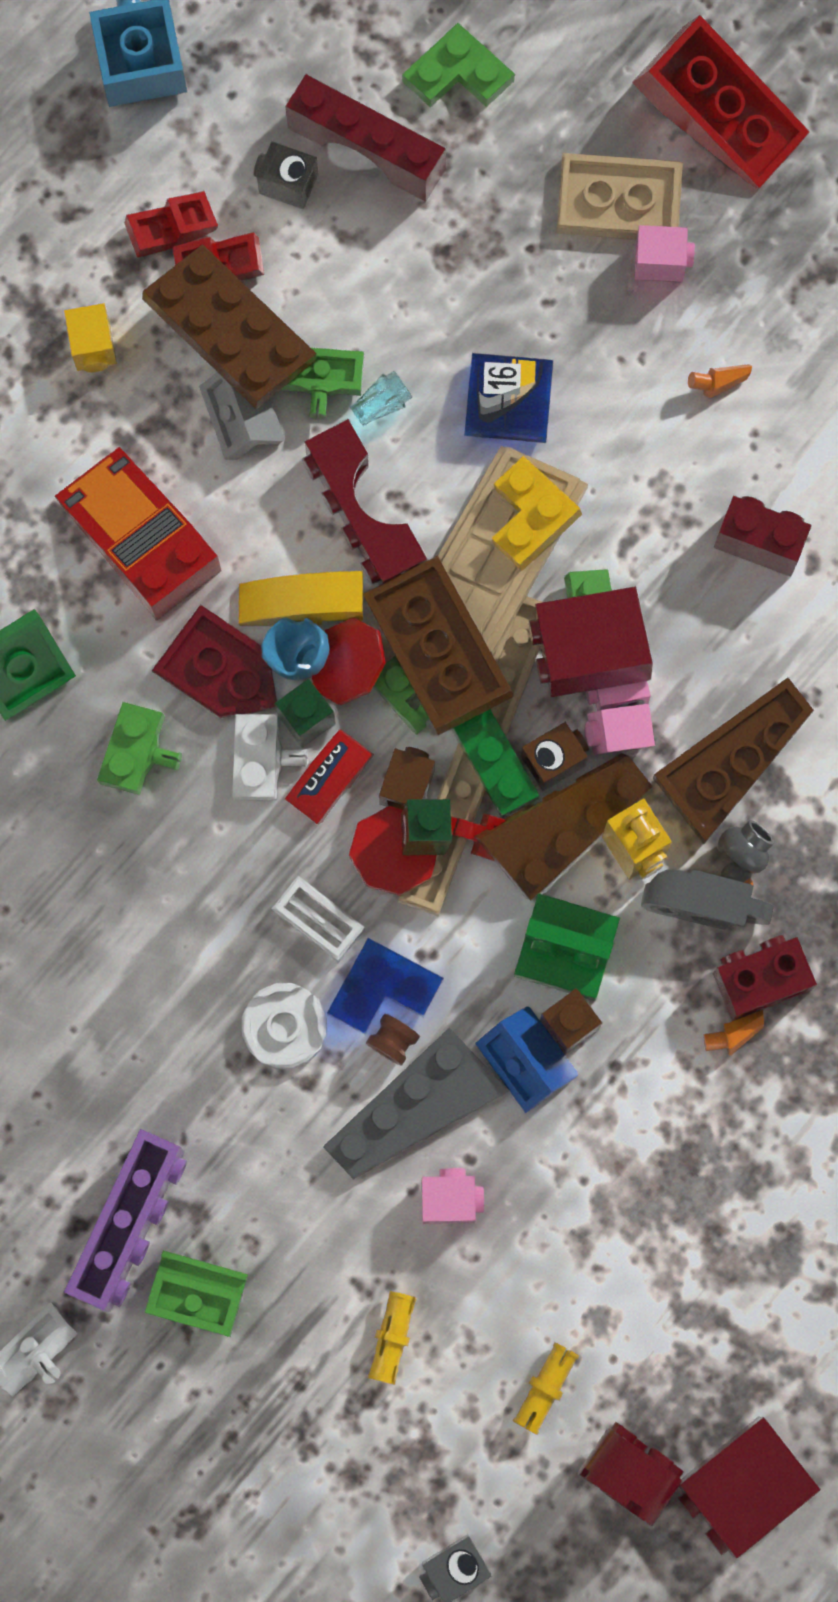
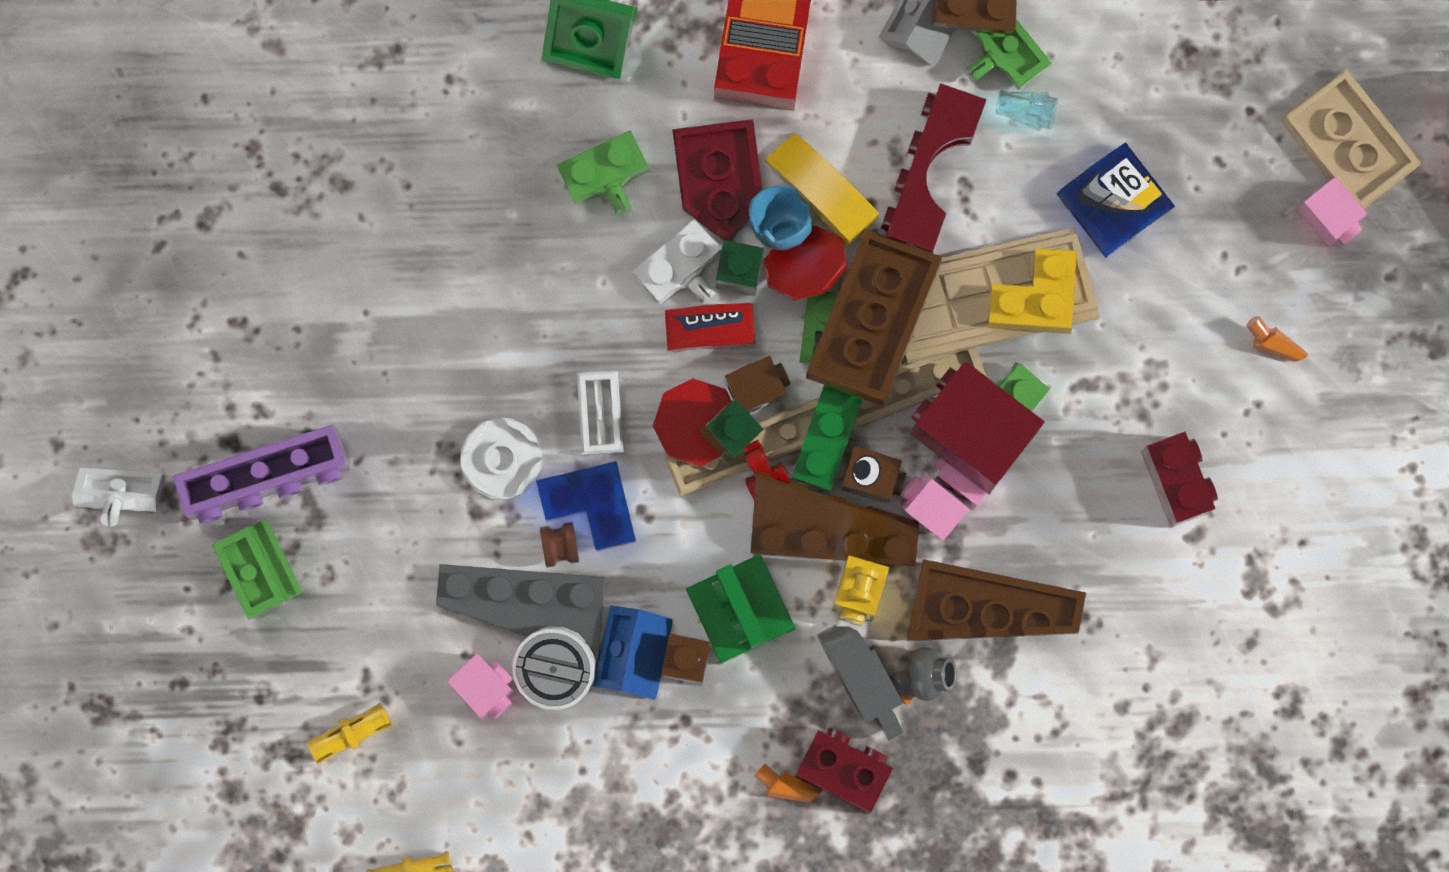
camera: 45 degrees right, 5 degrees up
none -> tile [513,626,596,710]

